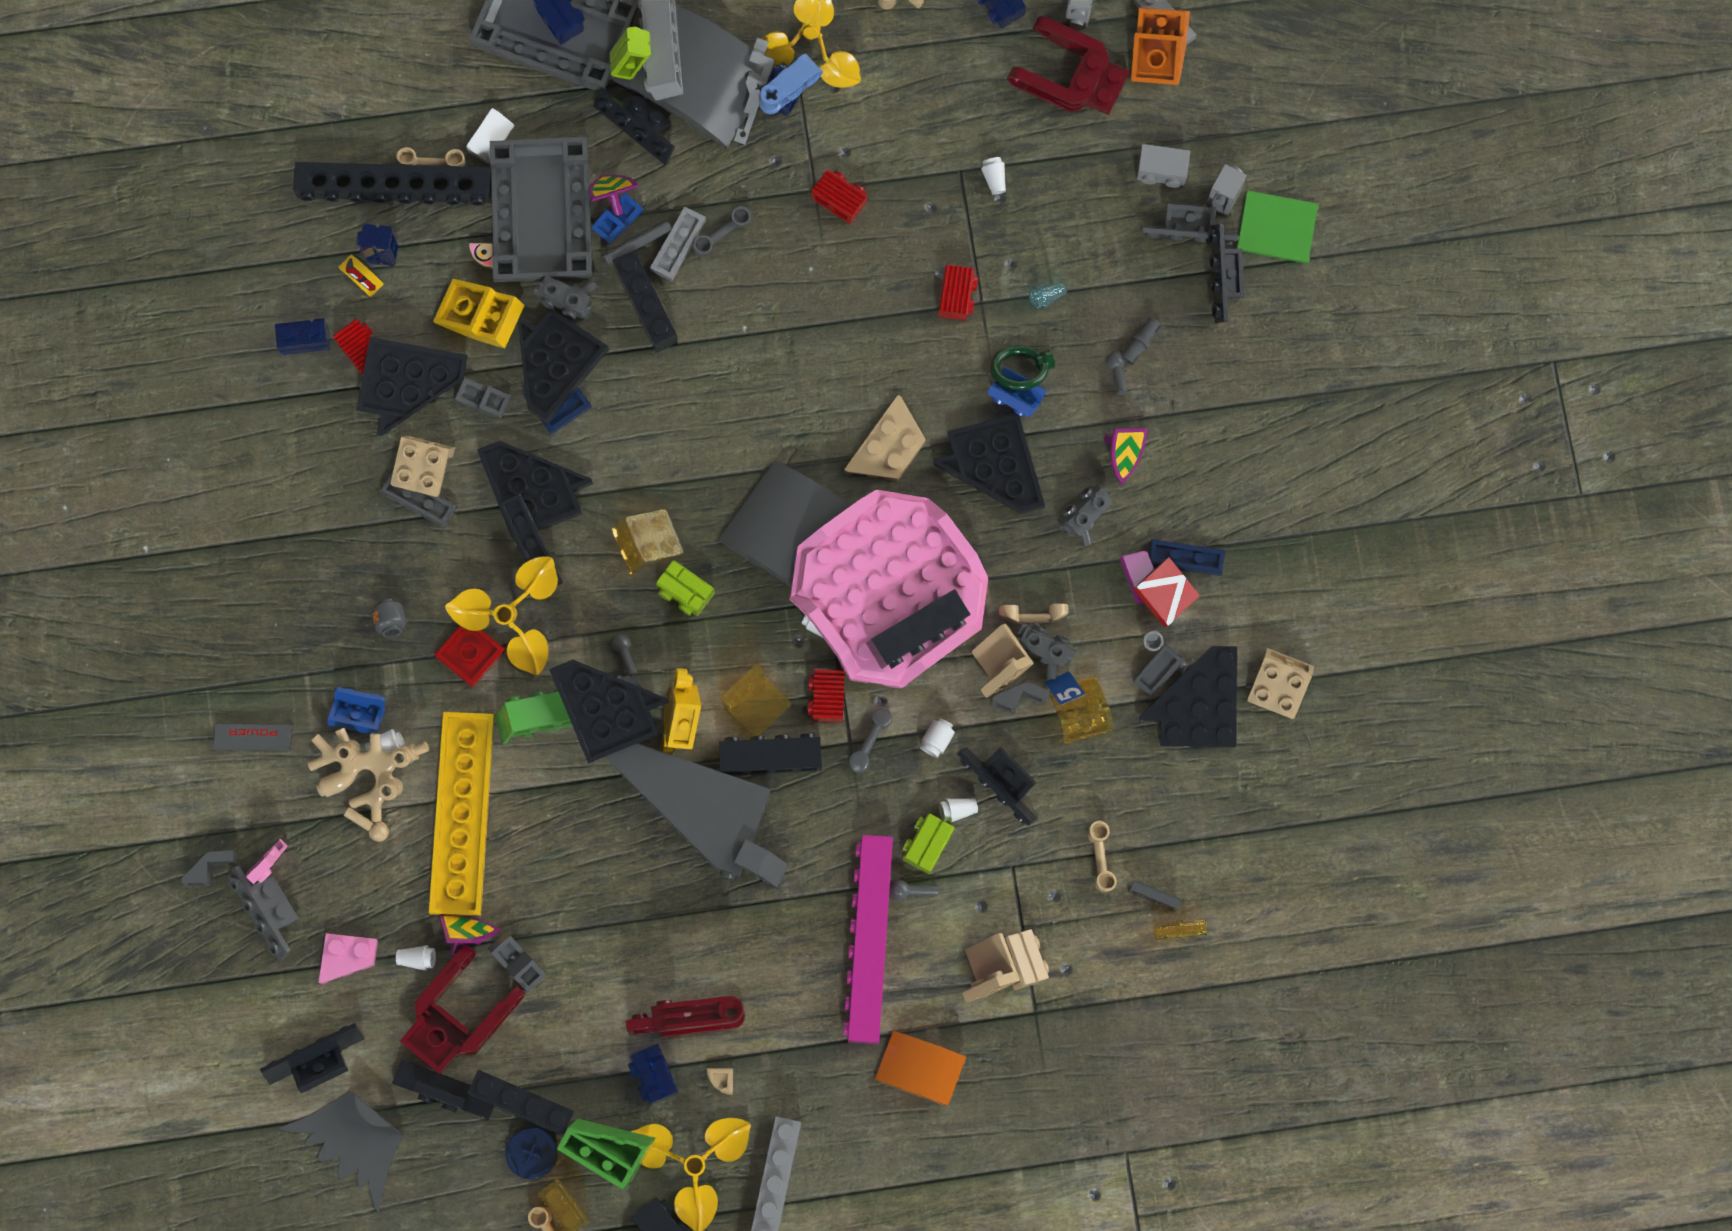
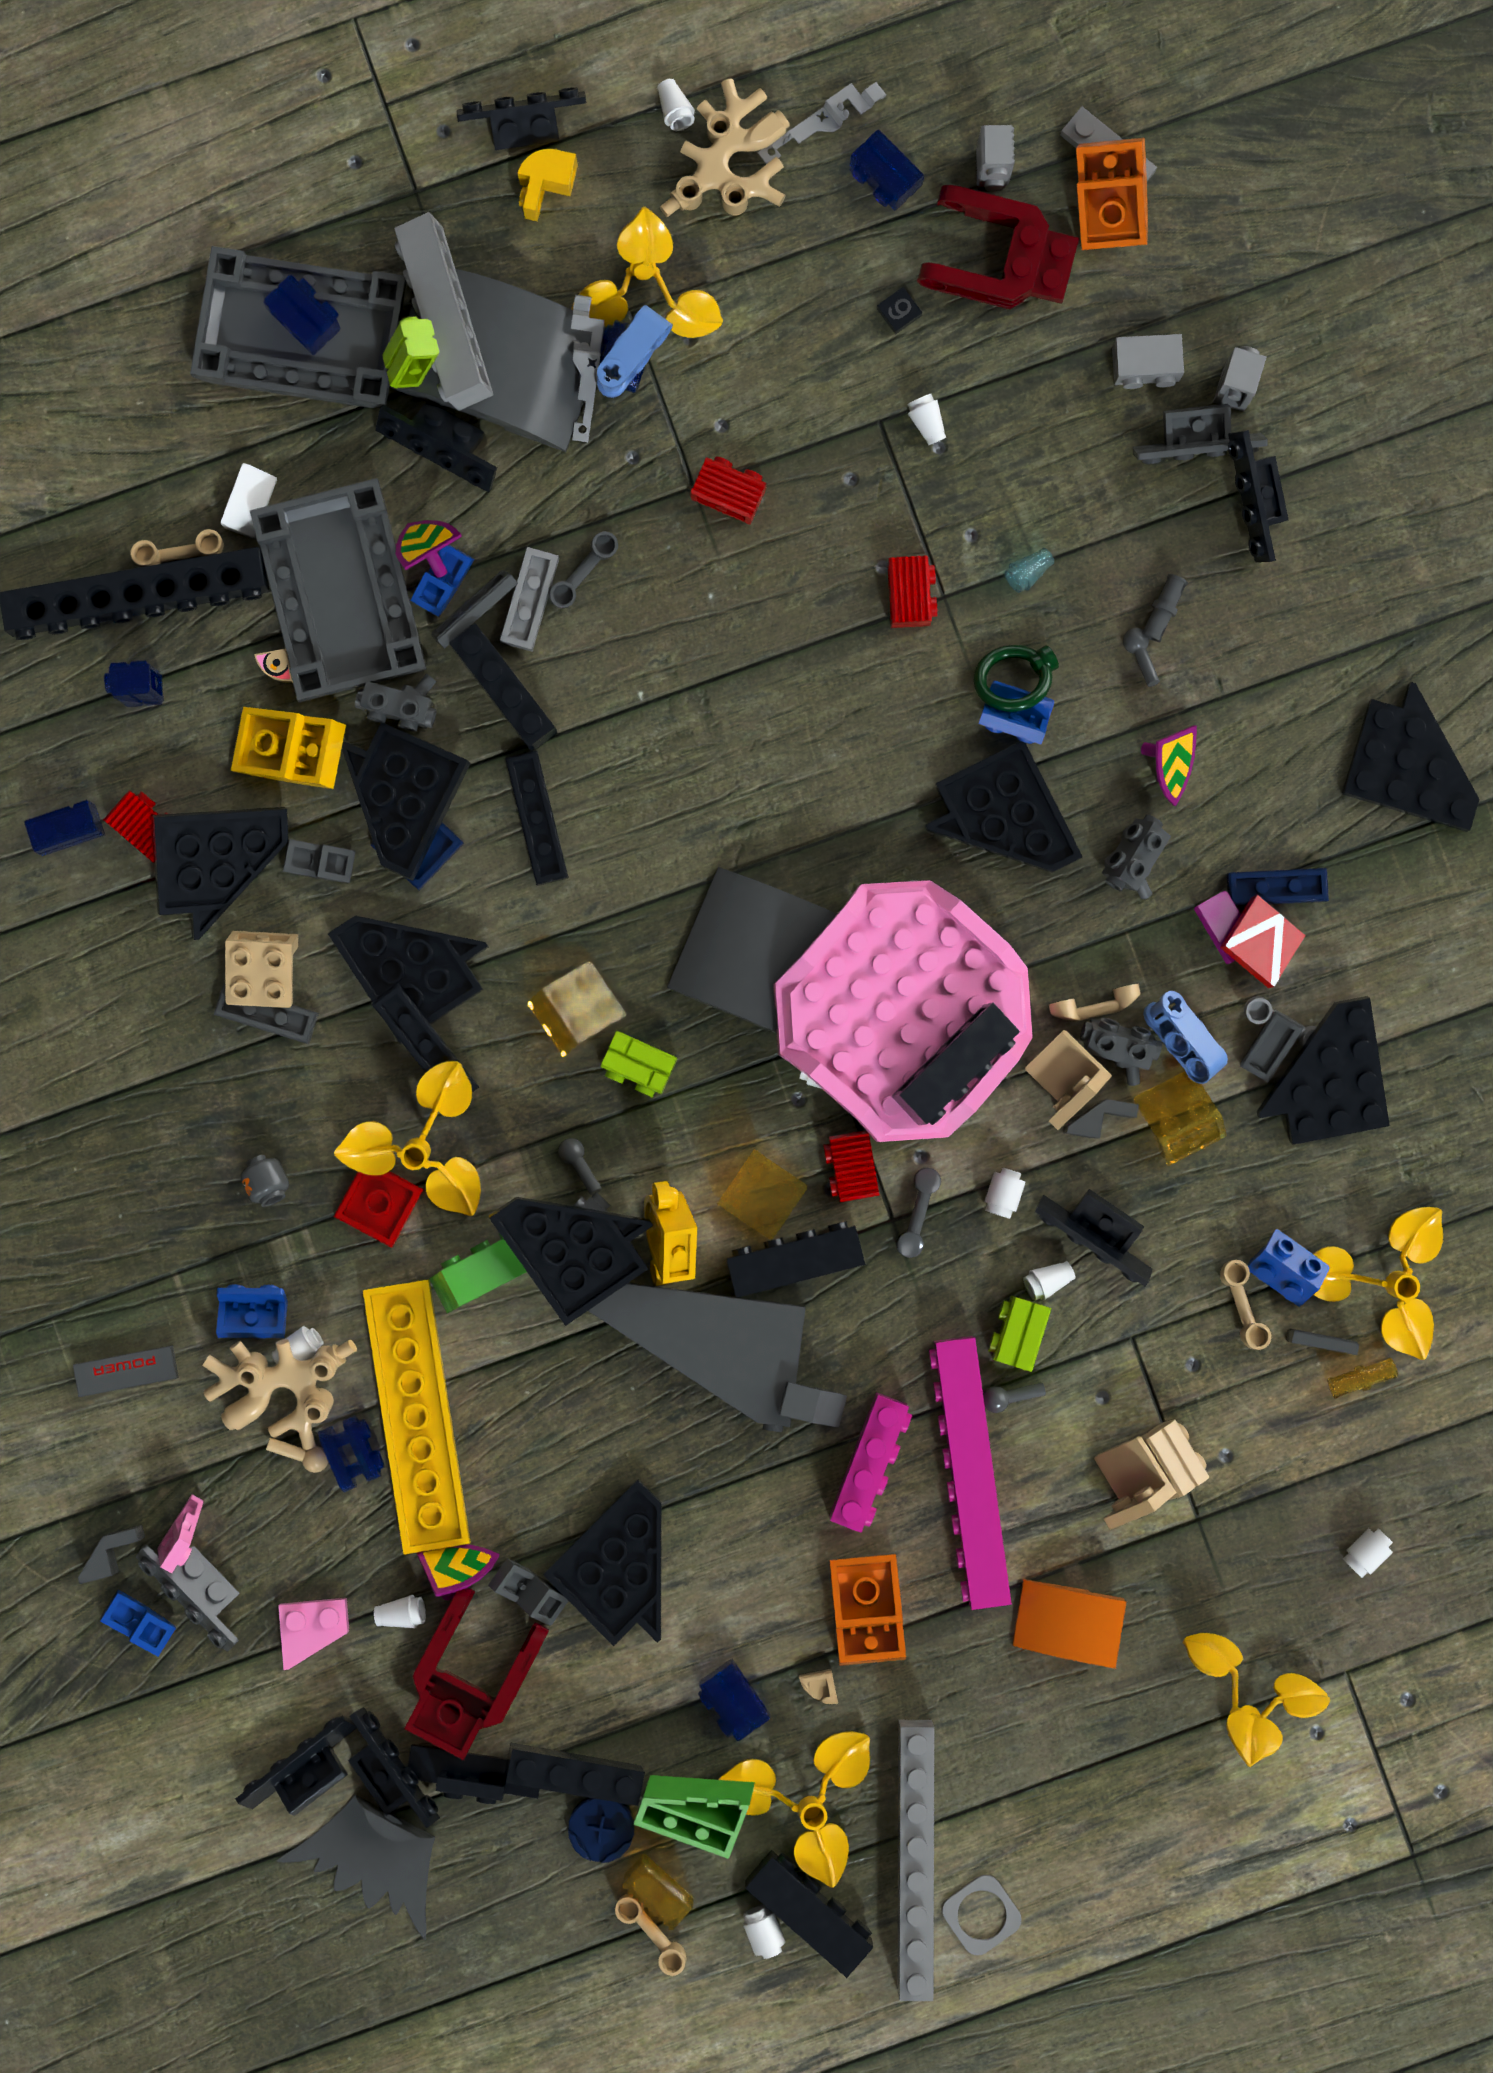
camera: 10 degrees left, 10 degrees up
yellow sticker [338,255,383,297] -> none
dark red plate [626,996,745,1037] -> none
tan wing [844,395,926,481] -> none
blue sticker [1045,671,1086,705] -> none
bright green piece [1236,191,1318,264] -> none
tan bracket [1248,648,1314,719] -> none
none -> blue slope [100,1590,176,1657]
none -> clear blue brick [318,1415,385,1493]
none -> black bracket [348,1707,440,1828]
none -> black tile [505,750,569,886]
none -> black wing [543,1479,662,1646]
none -> dark pink brick [829,1392,912,1533]
none -> orange slope [830,1554,906,1666]
none -> black tile [877,287,922,335]
none -> medium blue piece [1143,991,1228,1084]
none -> yellow plant [1182,1633,1330,1767]
none -> blue bracket [1247,1229,1330,1307]
none -> yellow plant [1313,1207,1443,1360]
none -> black wing [1342,682,1480,832]
none -> white brick [1343,1528,1393,1578]

